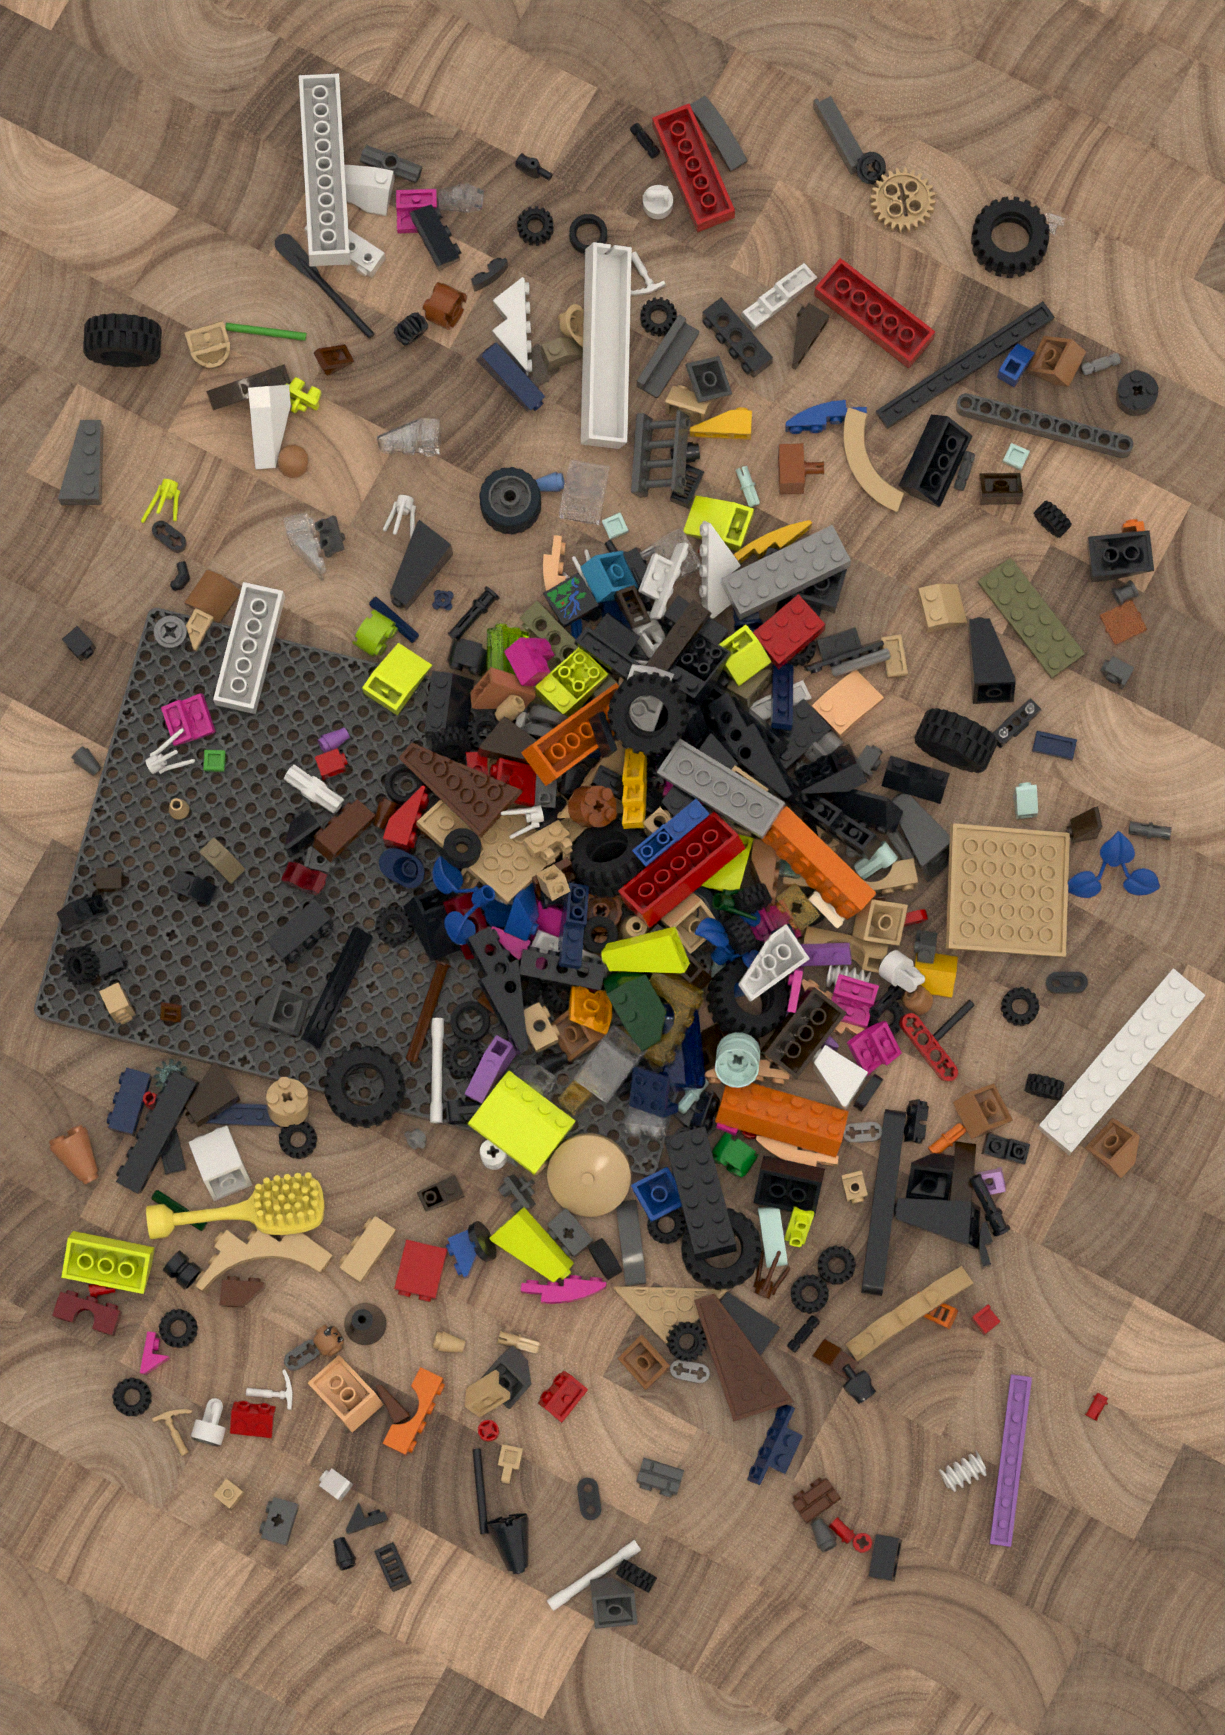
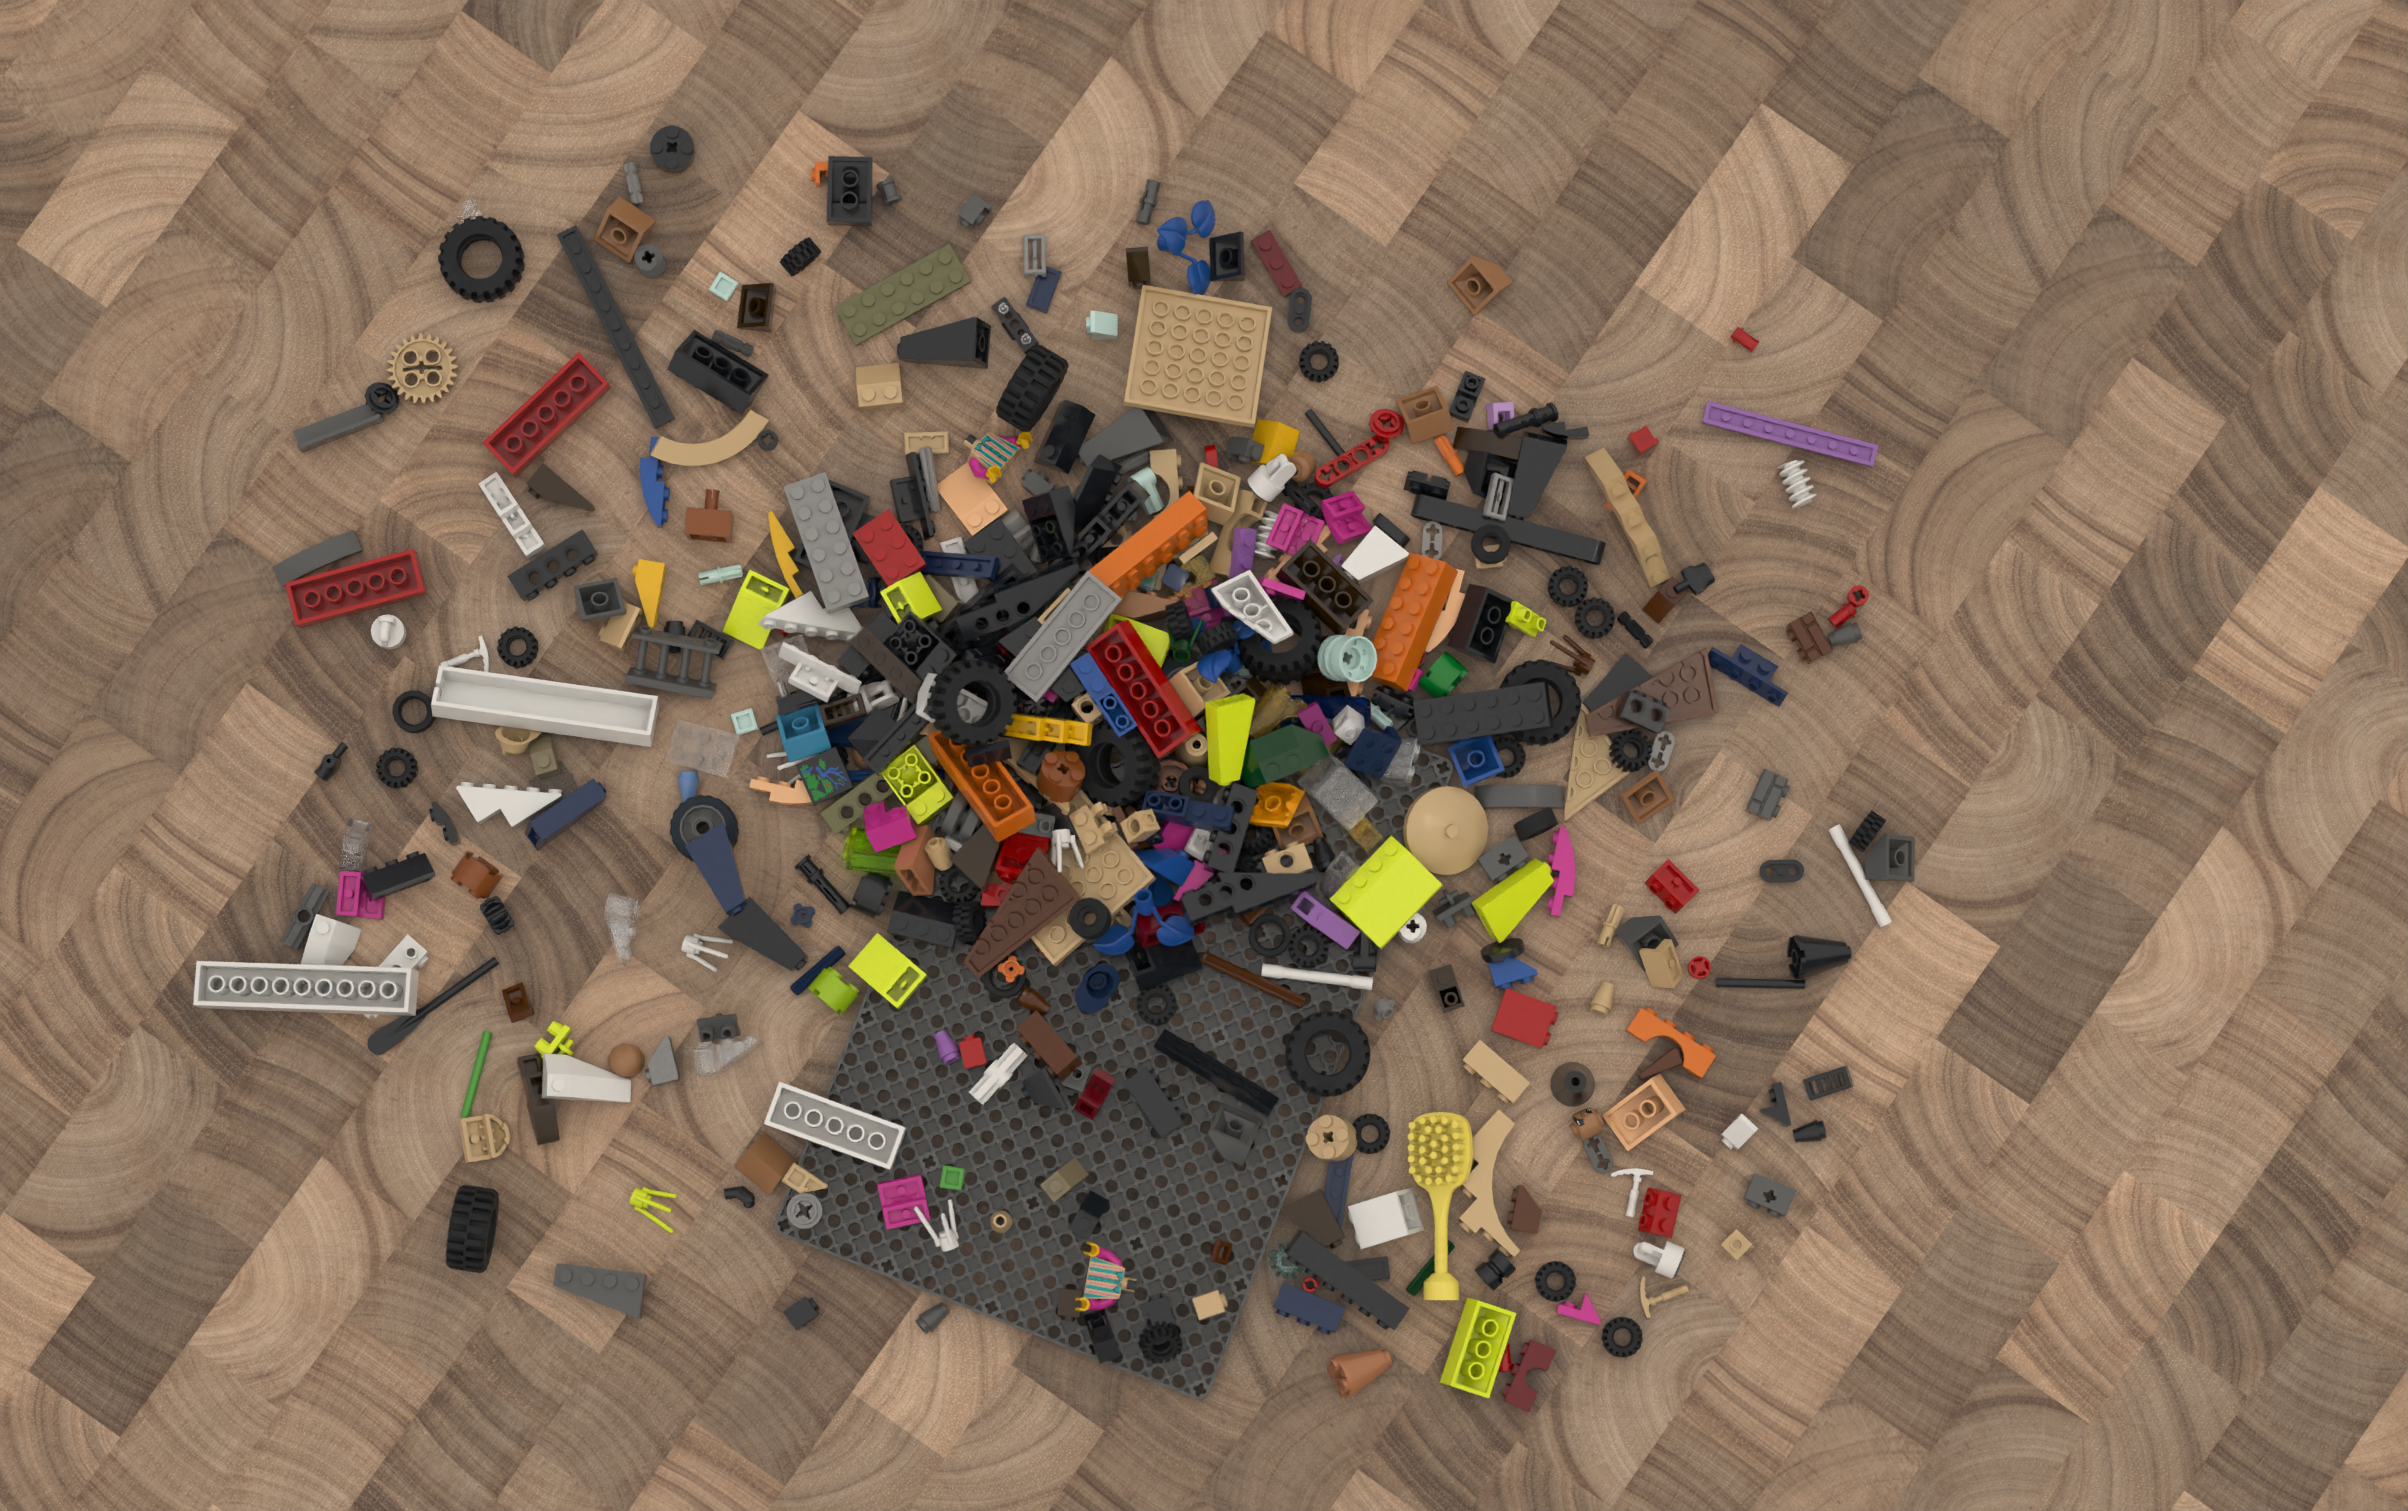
camera: 85 degrees left, 5 degrees up
black beam [152,521,187,553] -> none
red slope [383,786,430,853] -> none
tan plate [498,1444,523,1484] -> none
black axle [630,123,660,159] -> none
dark grey panel [637,314,699,398] -> none
light aqua beam [758,1206,788,1268] -> none
black hinge [869,1534,902,1582] -> none
dark grey beam [956,393,1133,458] -> none
blue slope [997,343,1035,388] -> none
black tyre [1024,1073,1065,1100] -> none
white brick [1037,968,1205,1155] -> none
clear orange piece [1100,600,1147,645] -> none
none -> dark grey piece [634,244,666,279]
none -> flat silver slope [645,1036,681,1086]
none -> dark blue slope [685,822,747,916]
none -> black bush [758,430,778,451]
none -> torso [963,432,1033,486]
none -> orange plate [998,956,1025,982]
none -> light grey tile [1024,235,1046,278]
none -> torso [1075,1242,1137,1311]
none -> dark blue piece [1161,564,1189,592]
none -> black slope [1209,231,1245,282]
none -> dark red plate [1251,230,1303,298]
none -> magenta plate [1297,701,1337,746]
none -> white brick [1333,705,1365,745]
none -> red gear [1369,409,1404,441]
none -> black tyre [1471,524,1511,564]
none -> light grey tile [1482,473,1514,522]
none -> black brick [1616,690,1671,734]

